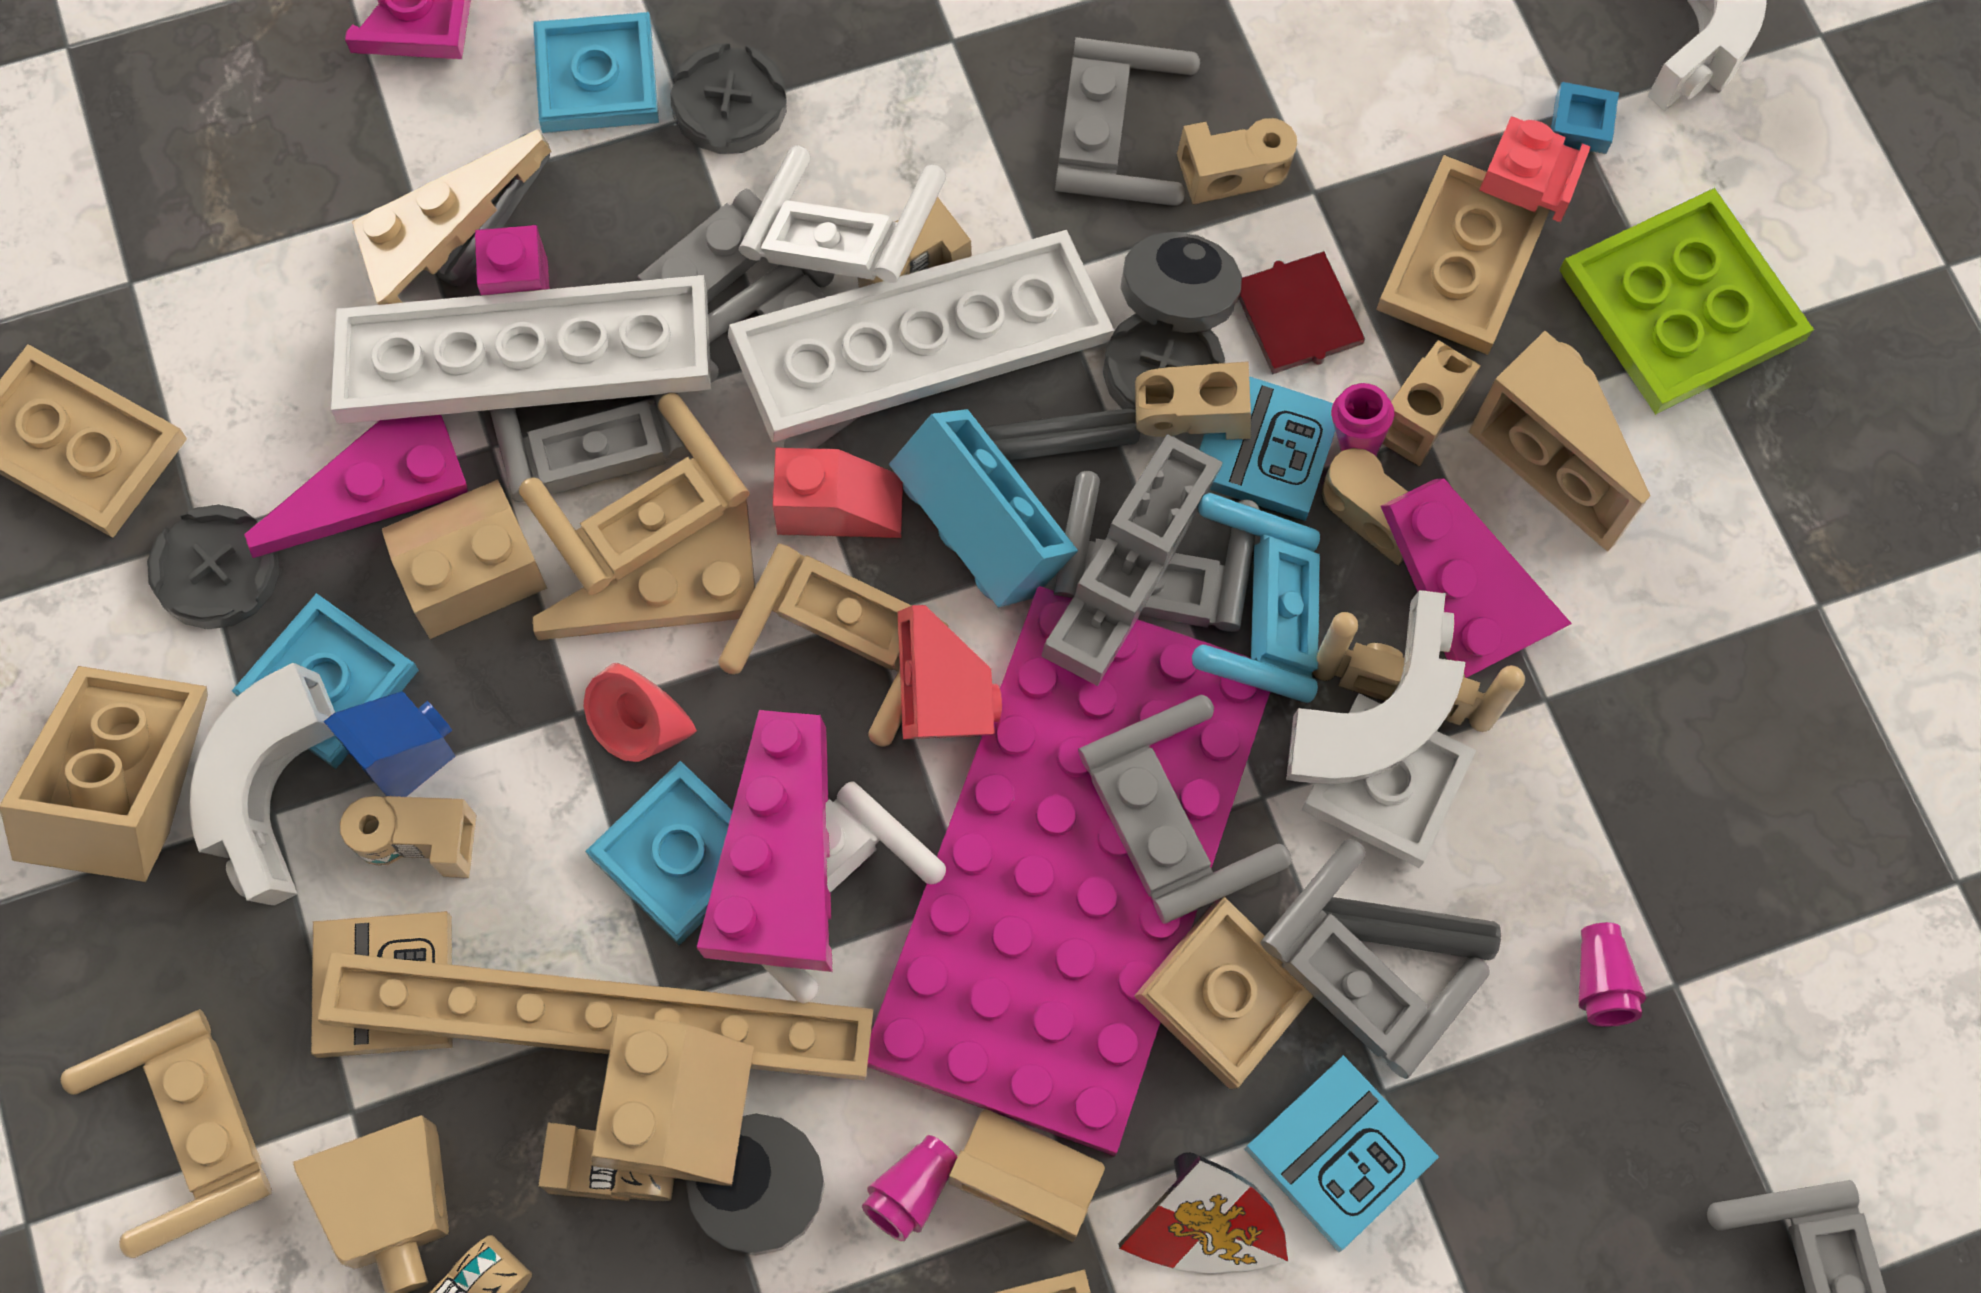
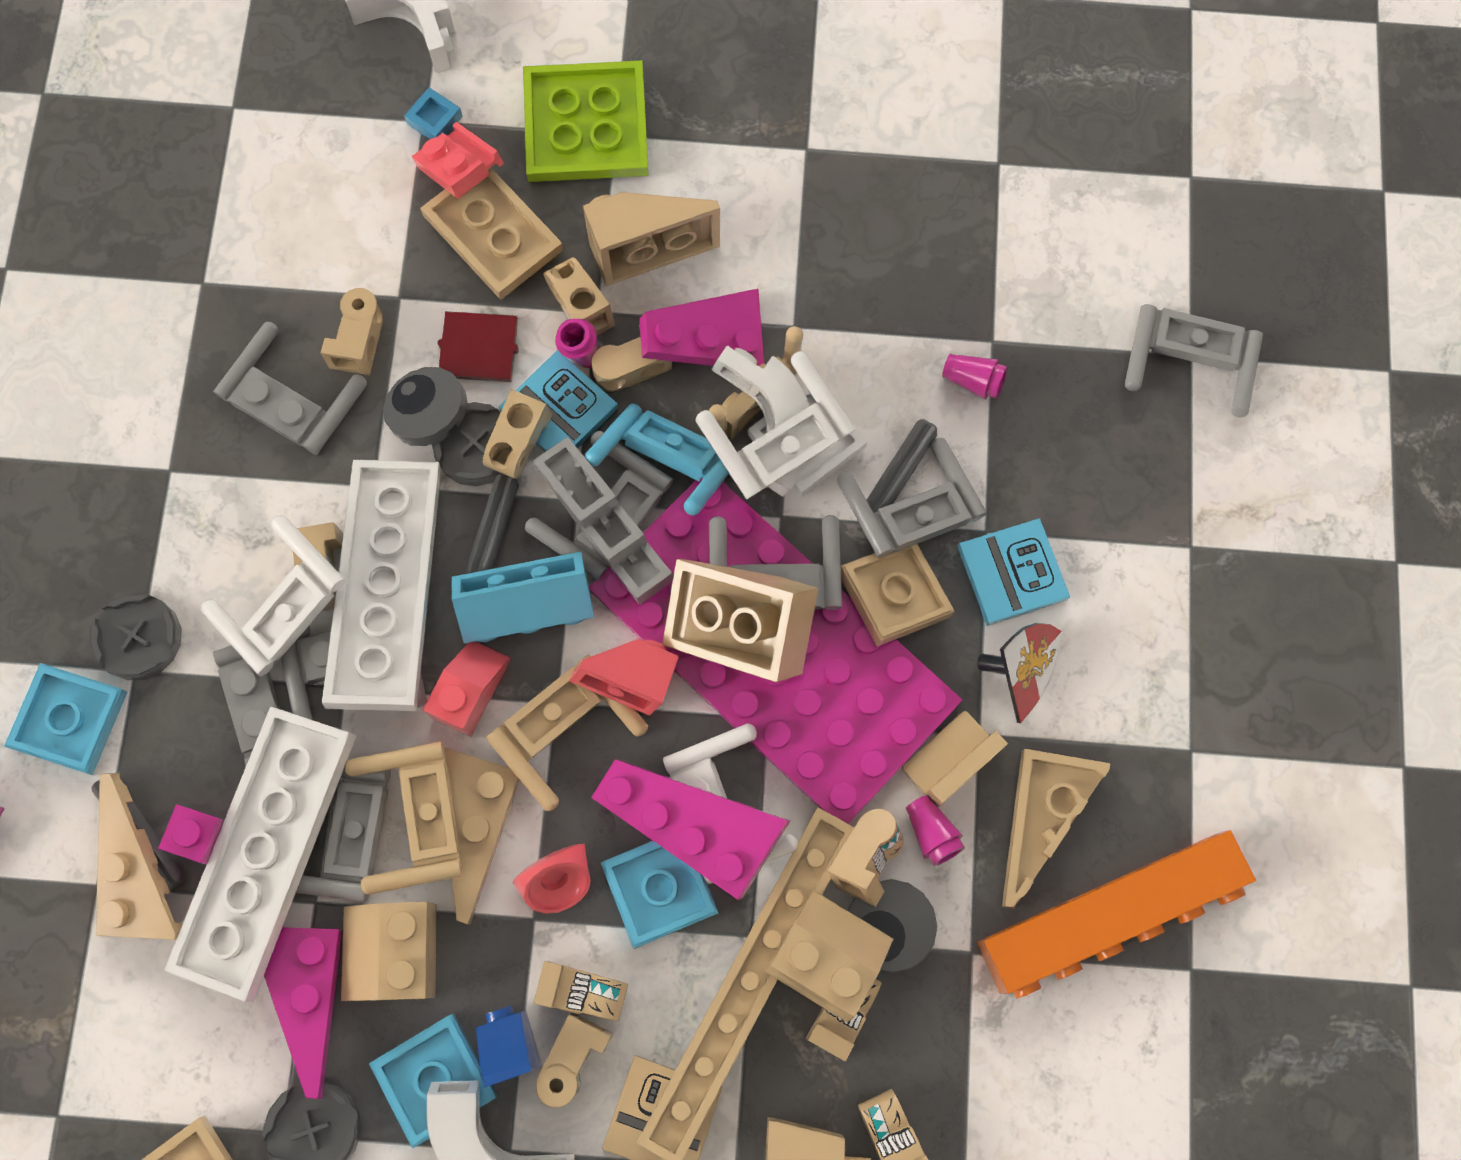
camera: 65 degrees left, 5 degrees up
none -> tan leg [533,961,628,1021]
none -> tan slope [663,559,818,682]
none -> white plate [696,351,856,500]
none -> tan leg [827,809,904,907]

